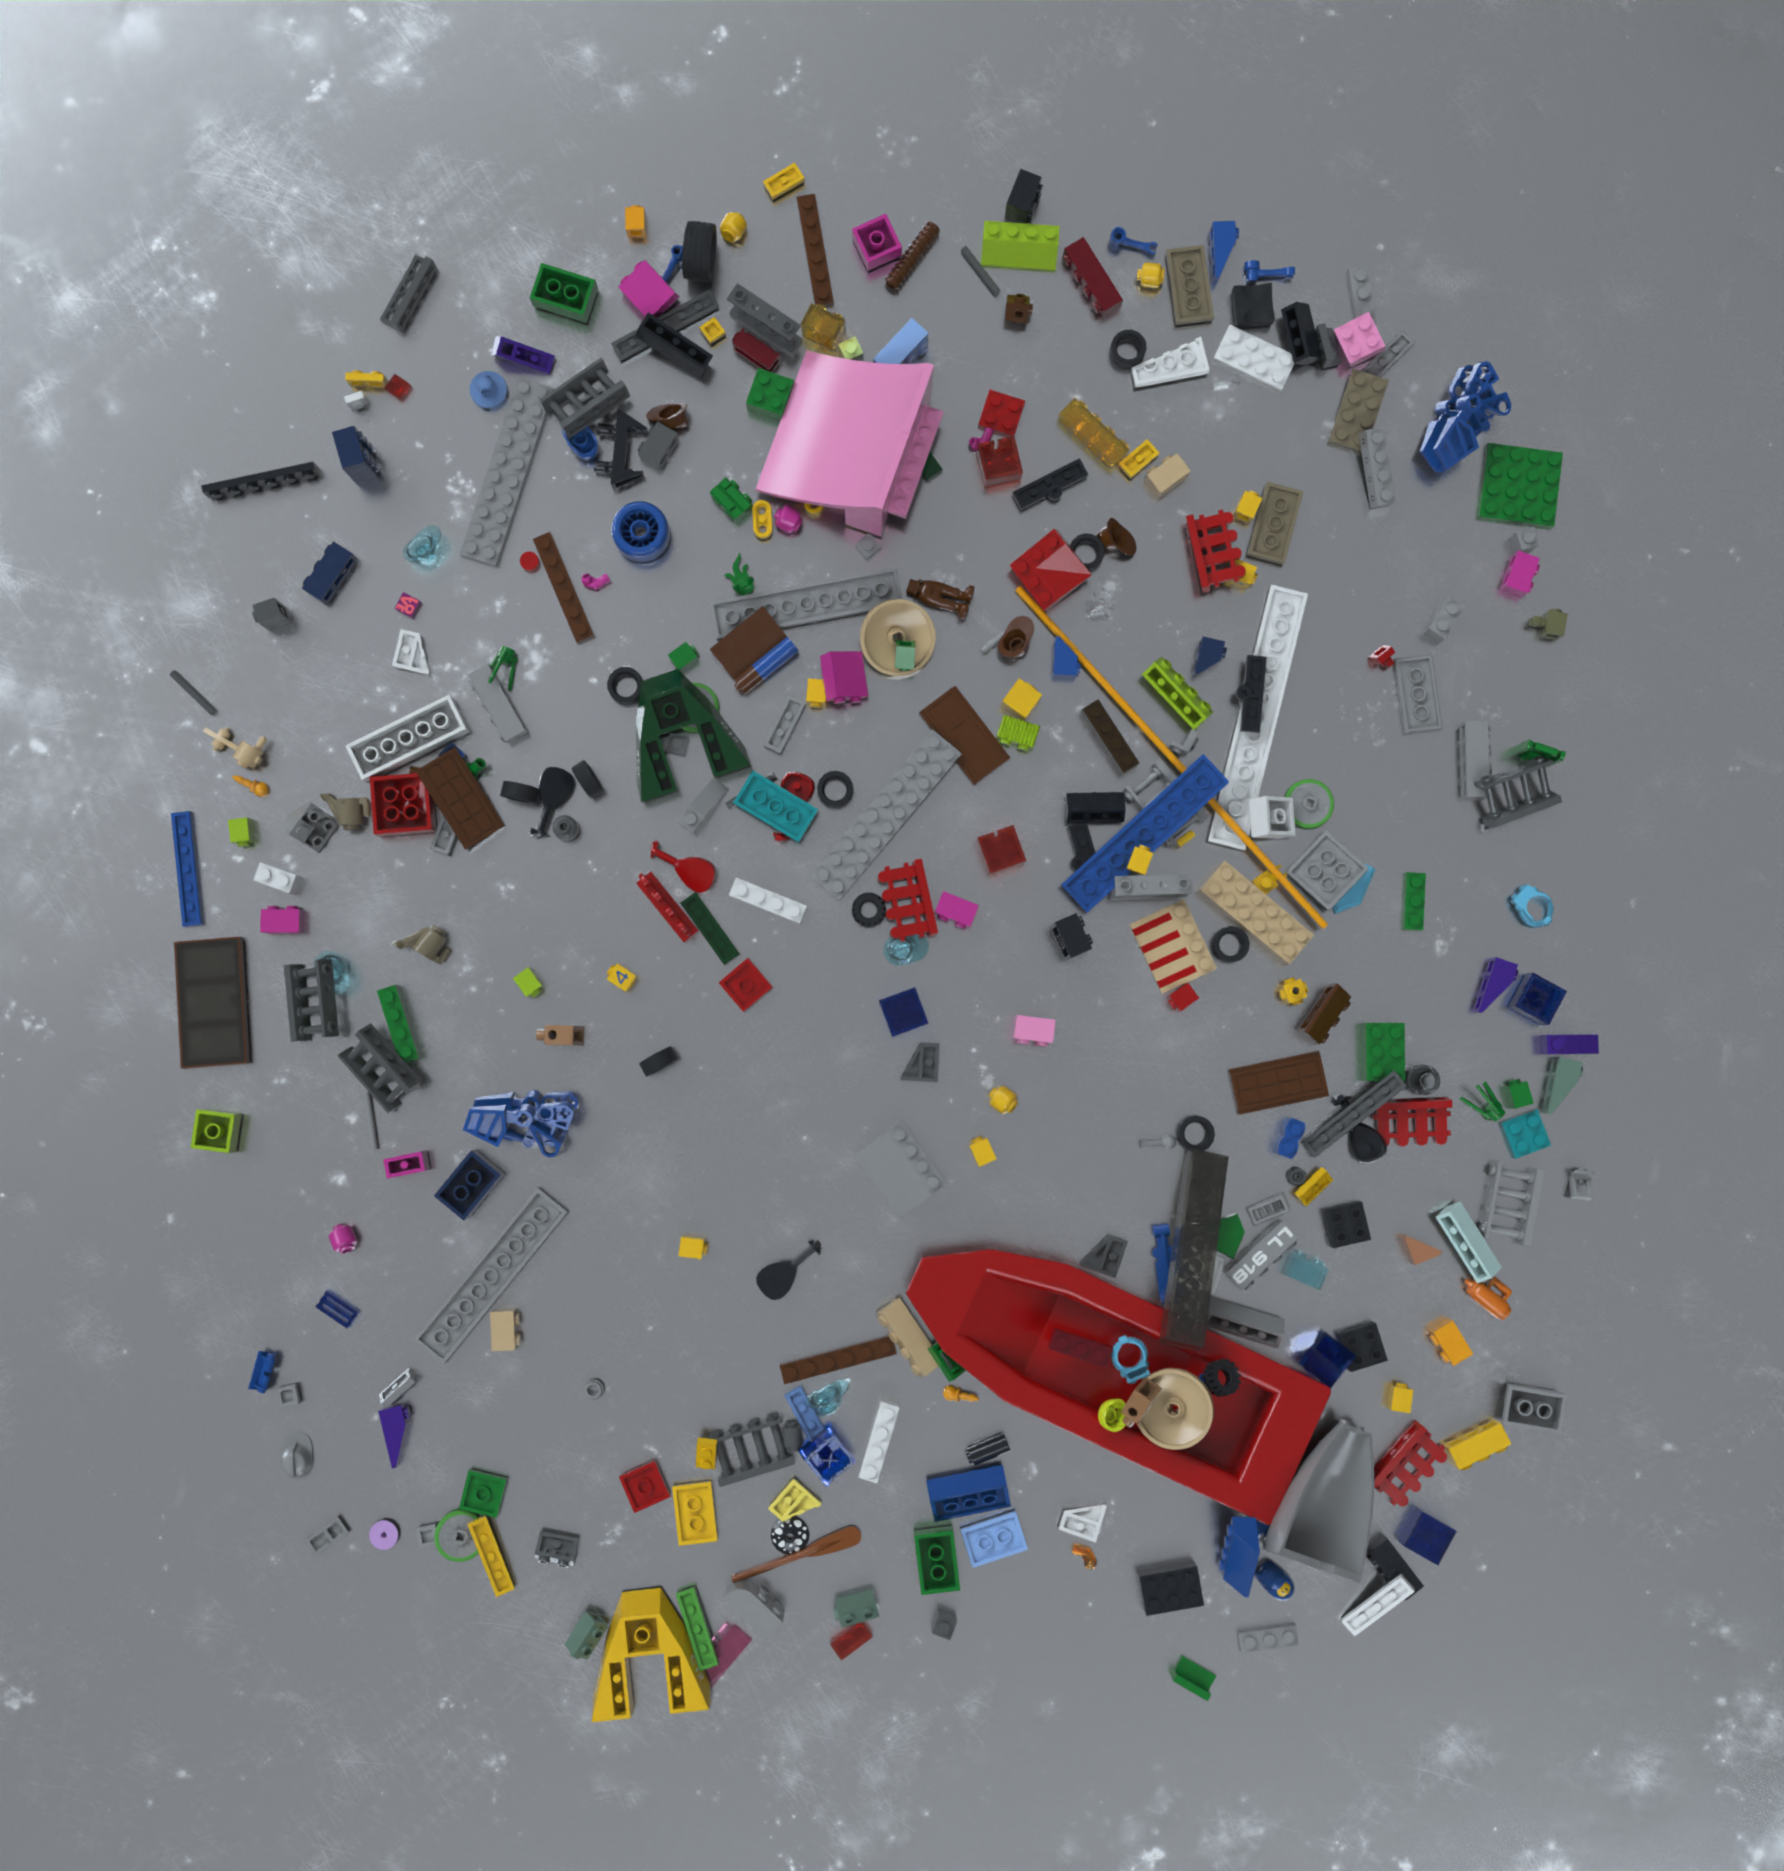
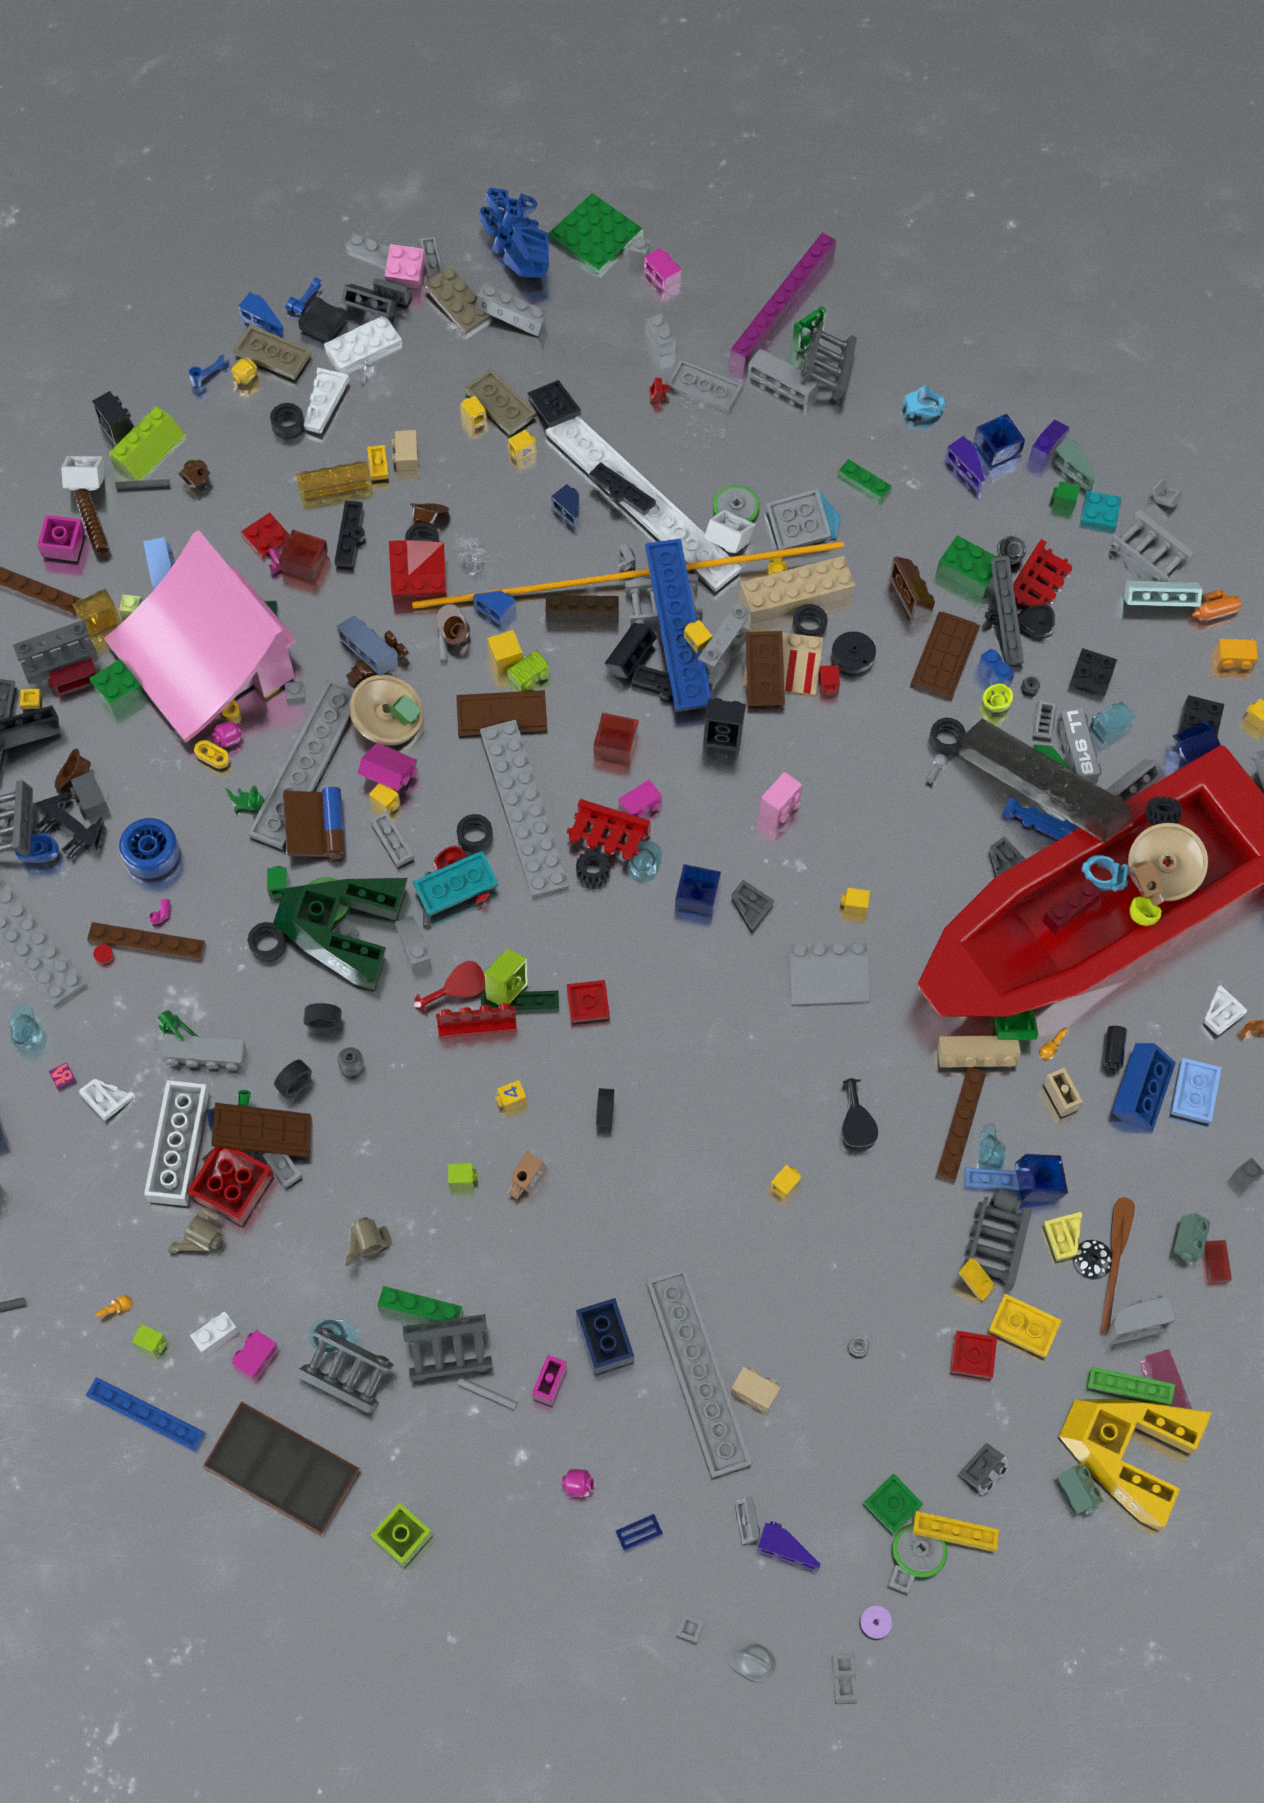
camera: 55 degrees left, 20 degrees down
tan piece [203,727,267,769] -> none
blue hinge [248,1351,277,1393] -> none
light grey slope [280,802,338,852] -> none
blue piece [463,1090,579,1158] -> none
black piece [529,767,574,839] -> none
green brick [709,477,753,524] -> none
white plate [729,878,807,924] -> none
white brick [858,1398,900,1483] -> none
green brick [914,1526,960,1595] -> none
yellow head [989,1086,1019,1114] -> none
dark red brick [1062,237,1123,318] -> none
lime brick [1142,657,1213,730] -> none
yellow tile [1175,830,1196,849] -> none
red fence [1186,509,1246,593] -> none
yellow brick [1279,977,1308,1006] -> none
yellow plate [1294,1167,1333,1207] -> none
nougat slope [1400,1234,1442,1265] -> none
green plant [1460,1082,1506,1122] -> none
olive brick [1528,609,1568,639] -> none
none -> white brick [61,456,105,491]
none -> sand blue brick [336,616,398,676]
none -> lime brick [484,949,528,1005]
none -> black tile [527,380,582,428]
none -> magenta brick [729,232,836,369]
none -> reddish brown plate [745,631,785,707]
none -> black wheel [831,631,876,673]
none -> neon yellow helmet [983,683,1013,712]
none -> tan brick [1043,1067,1083,1117]

